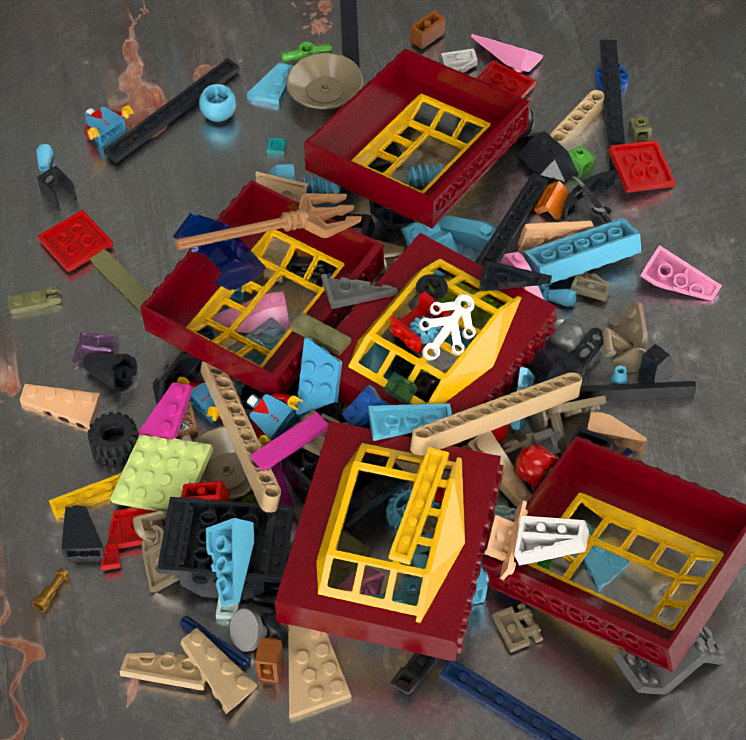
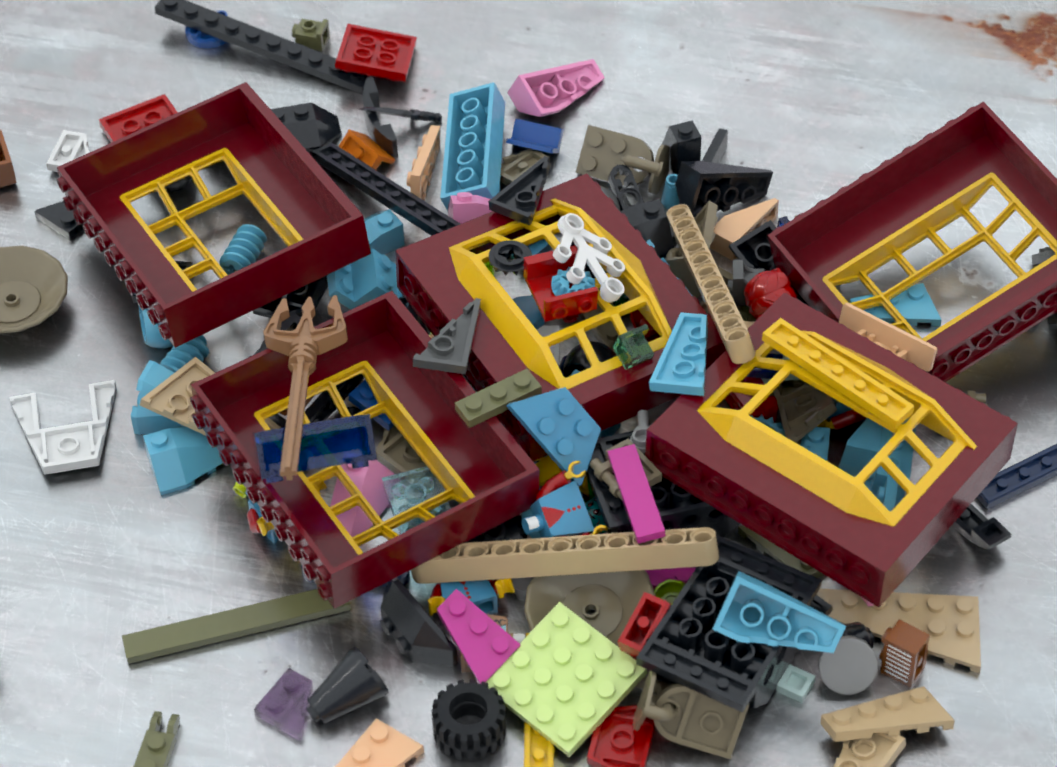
camera: 65 degrees left, 5 degrees down
red plate [38,210,114,272] -> none
dark blue axle [180,616,251,668] -> none
teal tile [267,137,287,156] -> none
blue bracket [342,385,389,429] -> none
bright pink wedge [471,34,543,73] -> none
white wedge [514,516,589,566] -> none
tan beam [550,90,604,149] -> none
bright green brick [569,145,594,177] -> none
none -> white wing [9,380,117,475]
none -> blue panel [506,119,564,153]
none -> black wedge [675,161,773,218]

